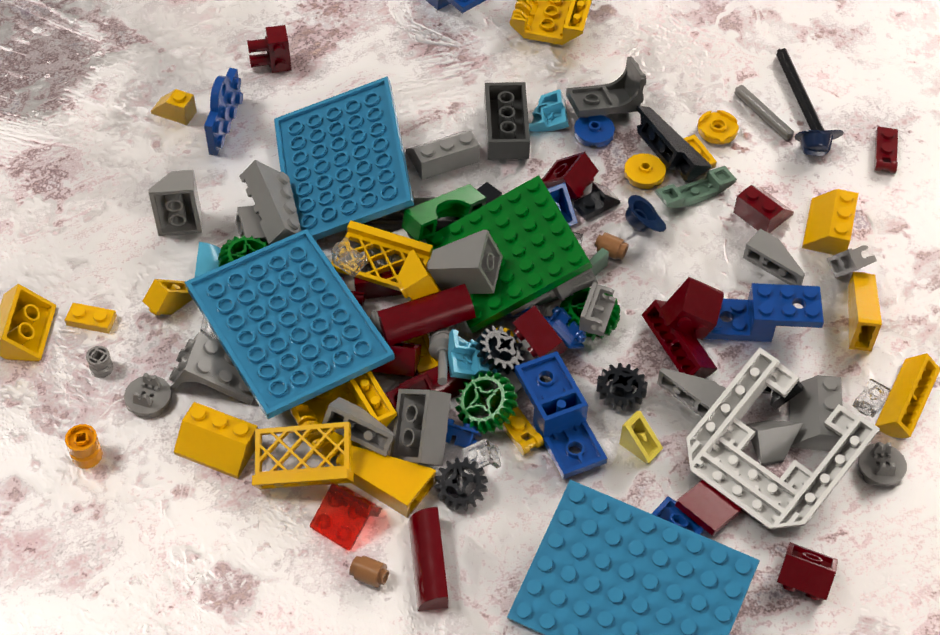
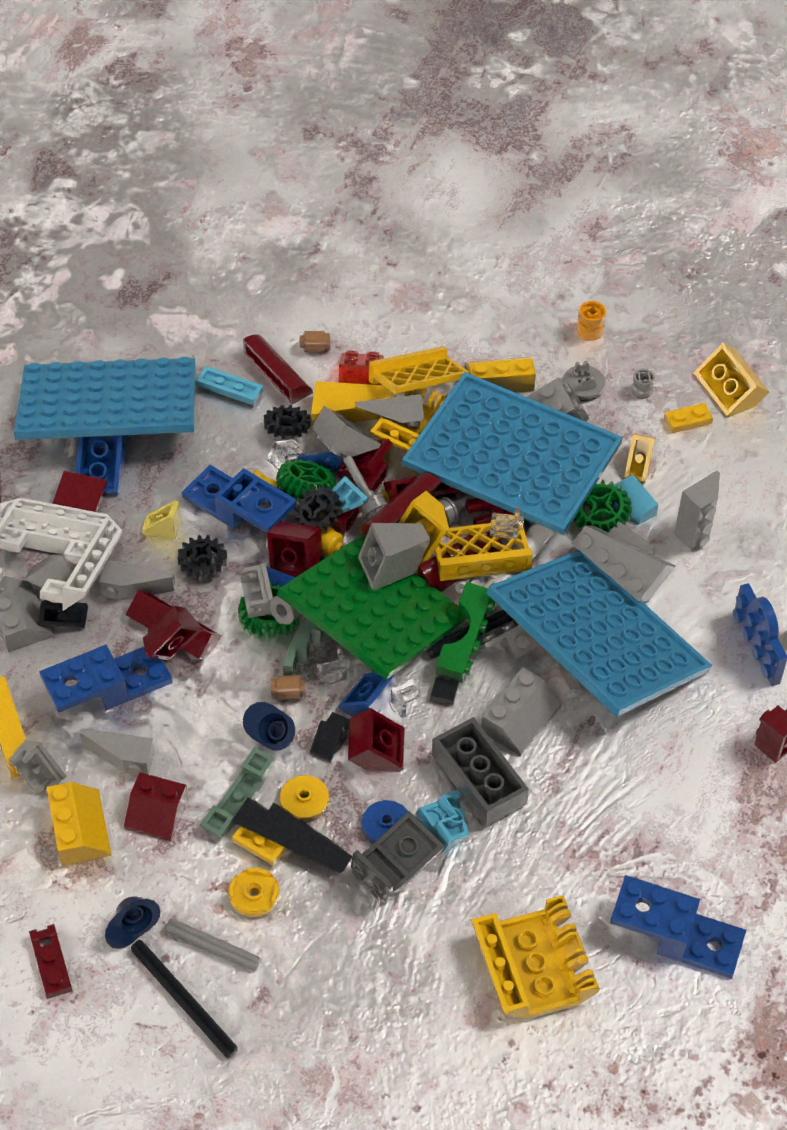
camera: 150 degrees right, 0 degrees up
none -> medium azure plate [196,366,264,406]

